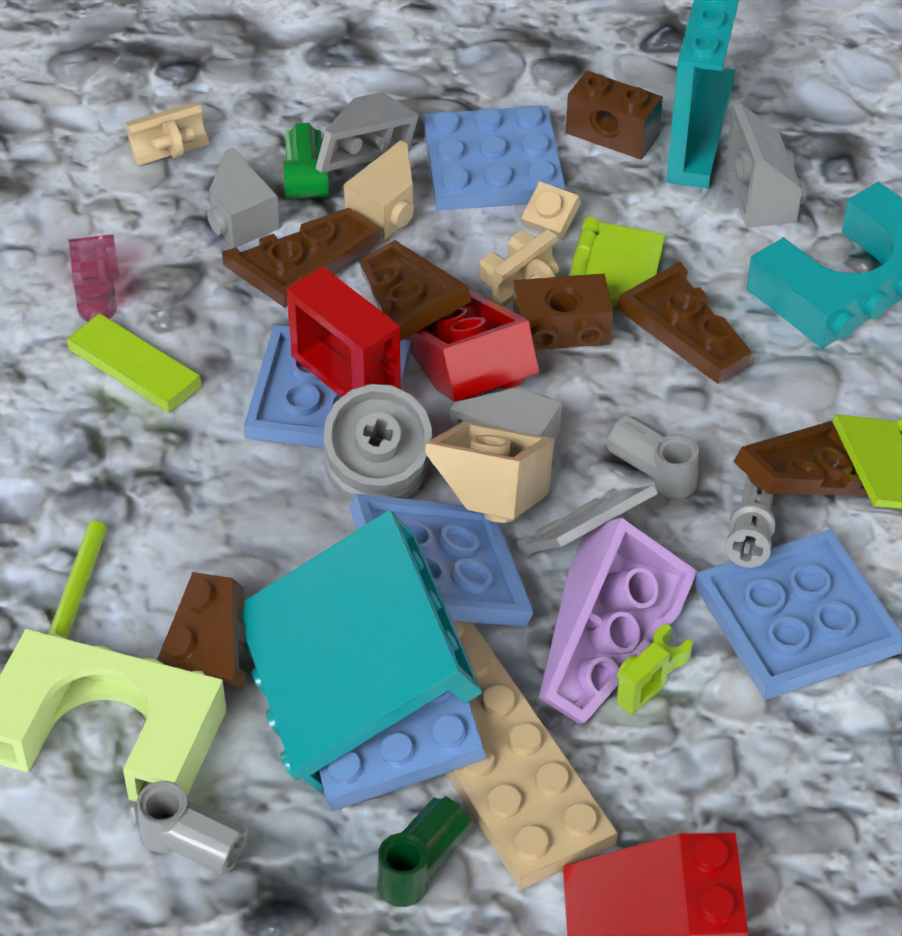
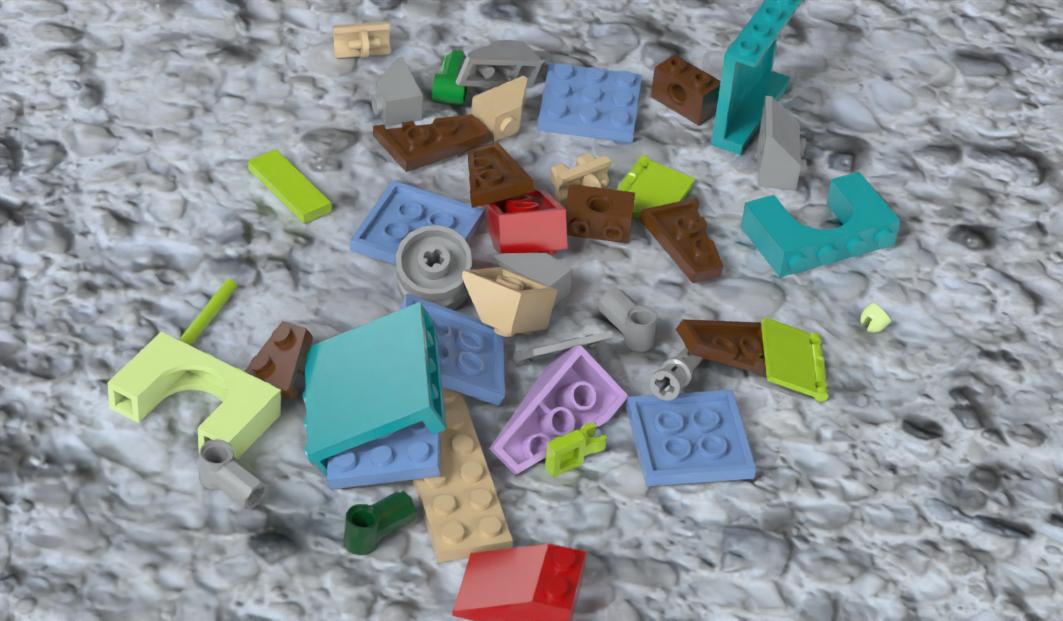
camera: 10 degrees right, 5 degrees down
clear pink leg [69,234,119,322] -> none
red window [287,266,401,397] -> none
tan plate [521,181,581,240] -> none

